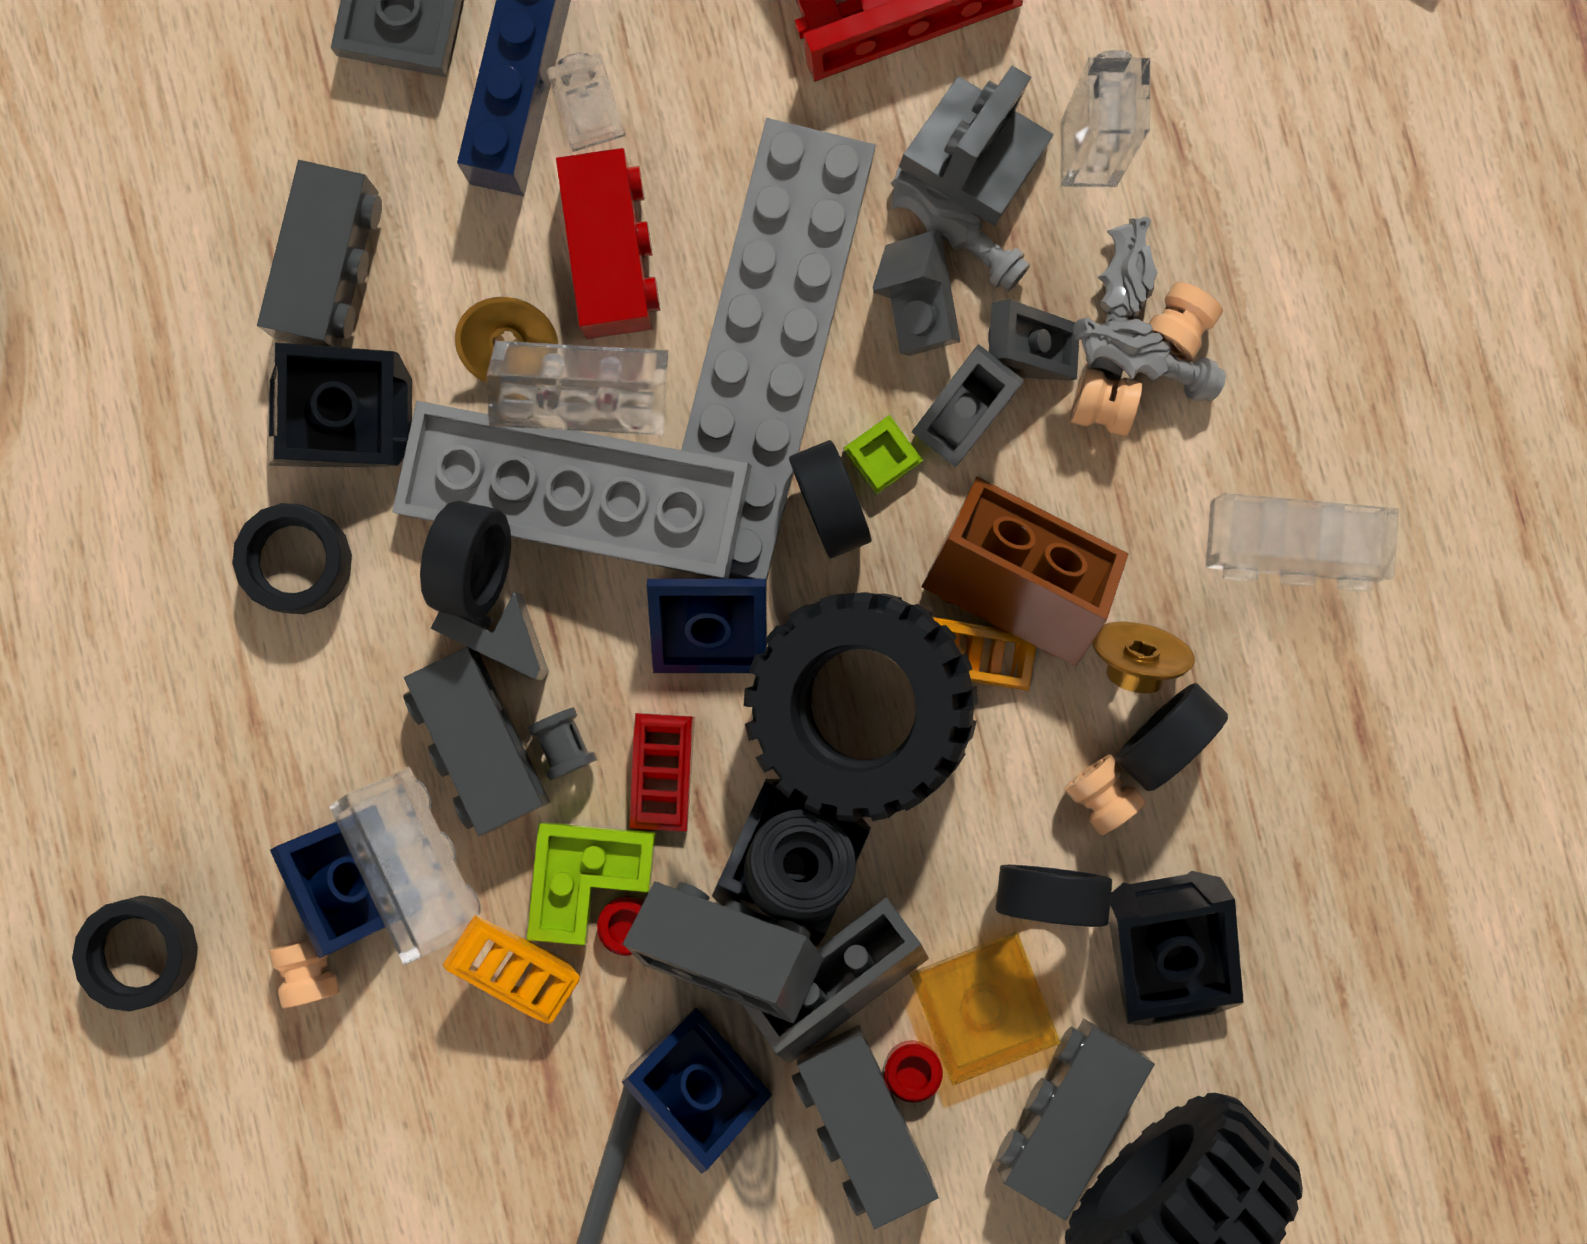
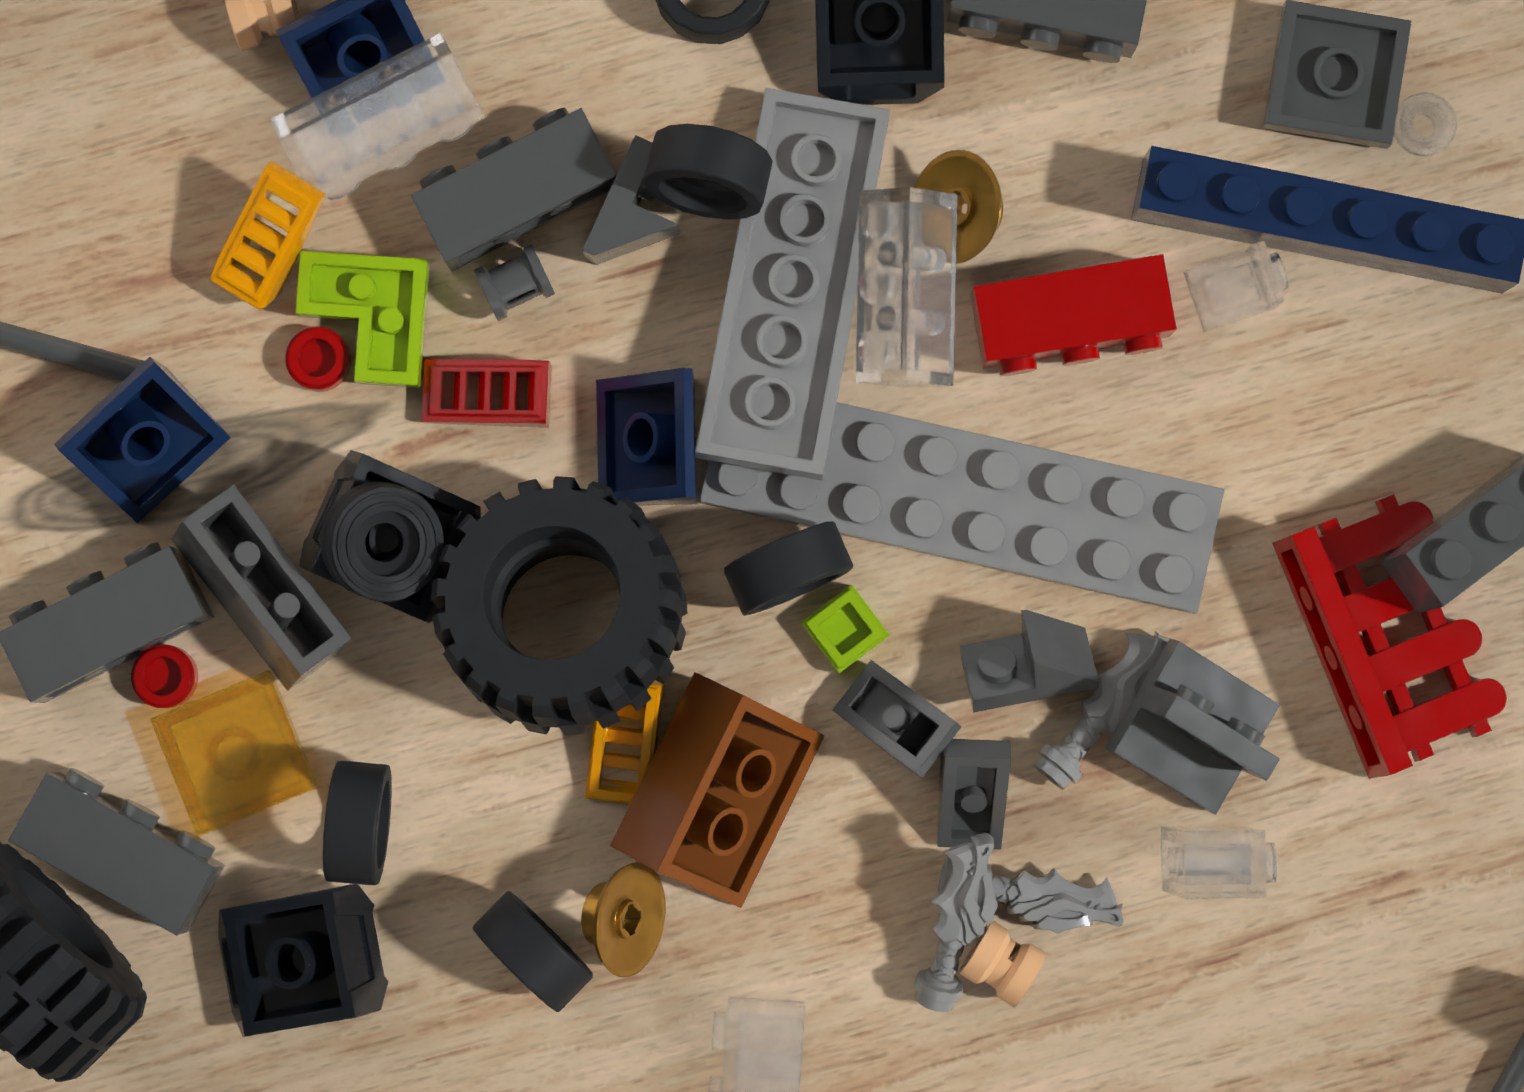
camera: 90 degrees right, 0 degrees up
dark grey brick [623,881,824,1024] -> none
light nougat wheel [1064,755,1146,836] -> none
light nougat wheel [1070,367,1142,437] -> none

